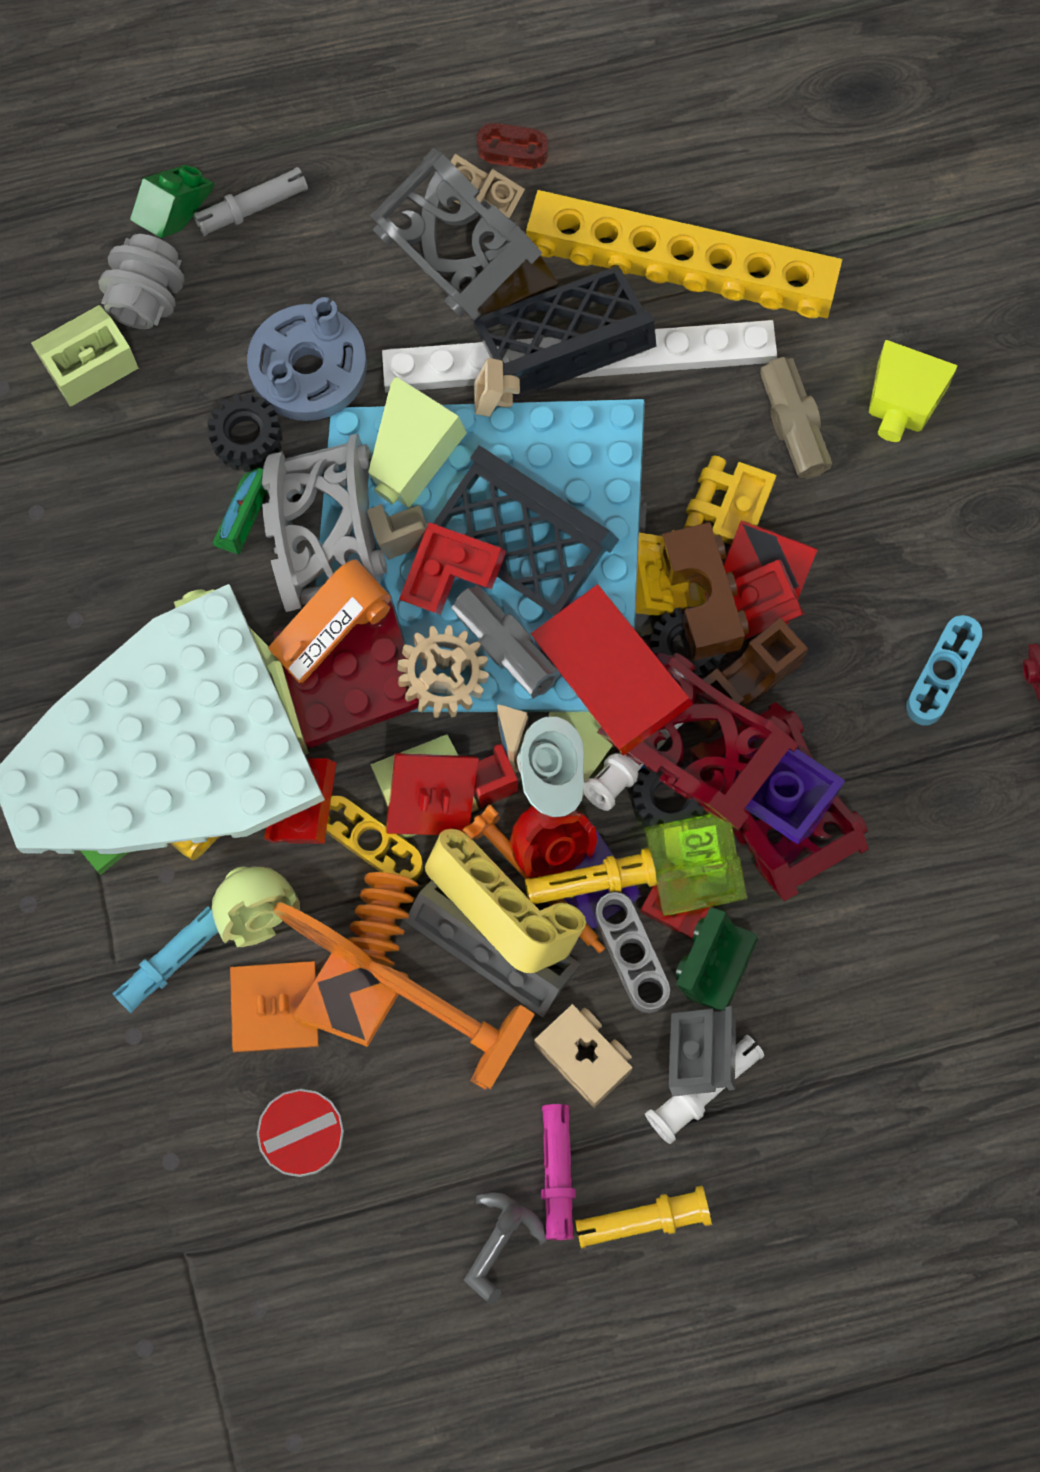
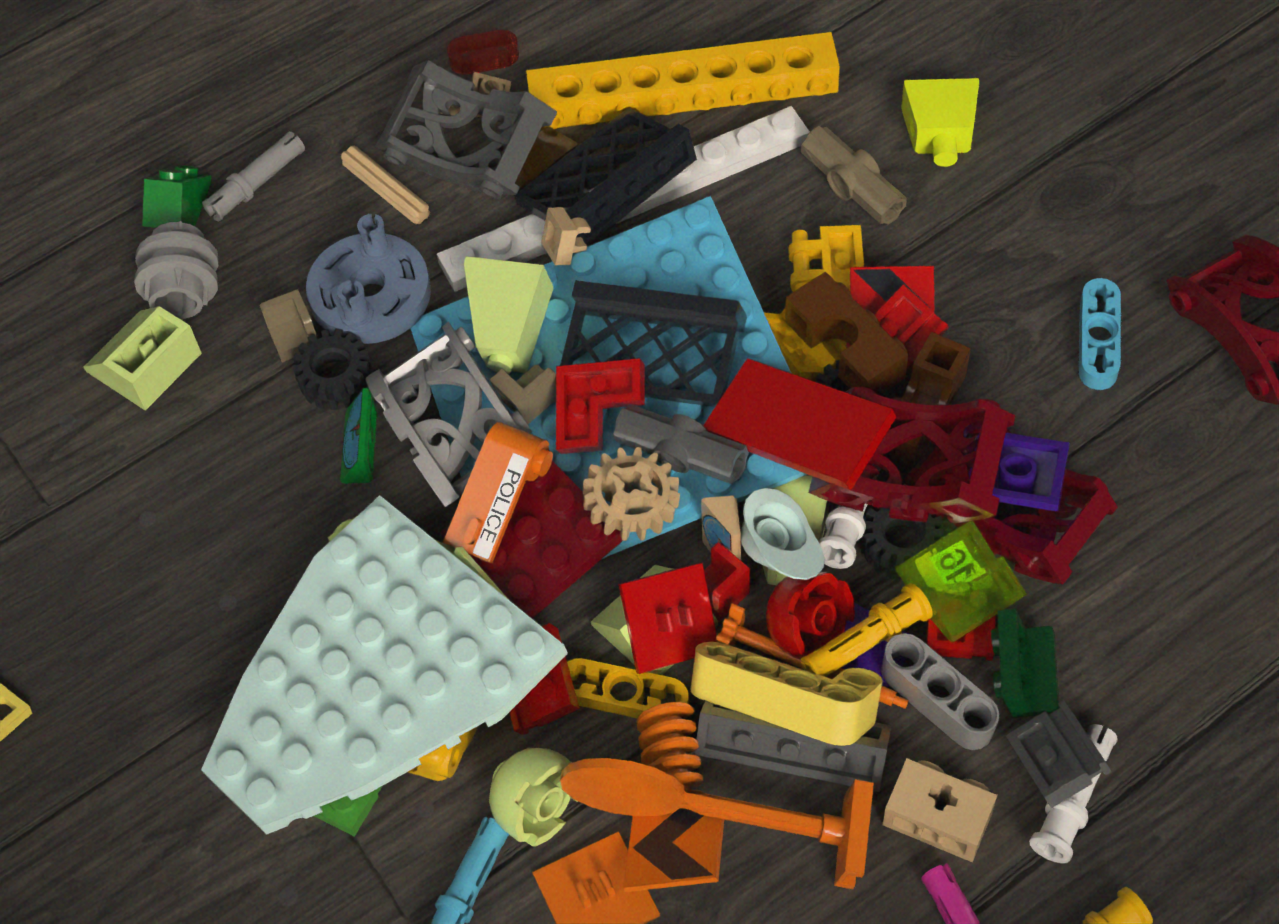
camera: 20 degrees left, 15 degrees down
none -> dark tan panel [260,289,318,362]
none -> tan axle [341,146,430,224]

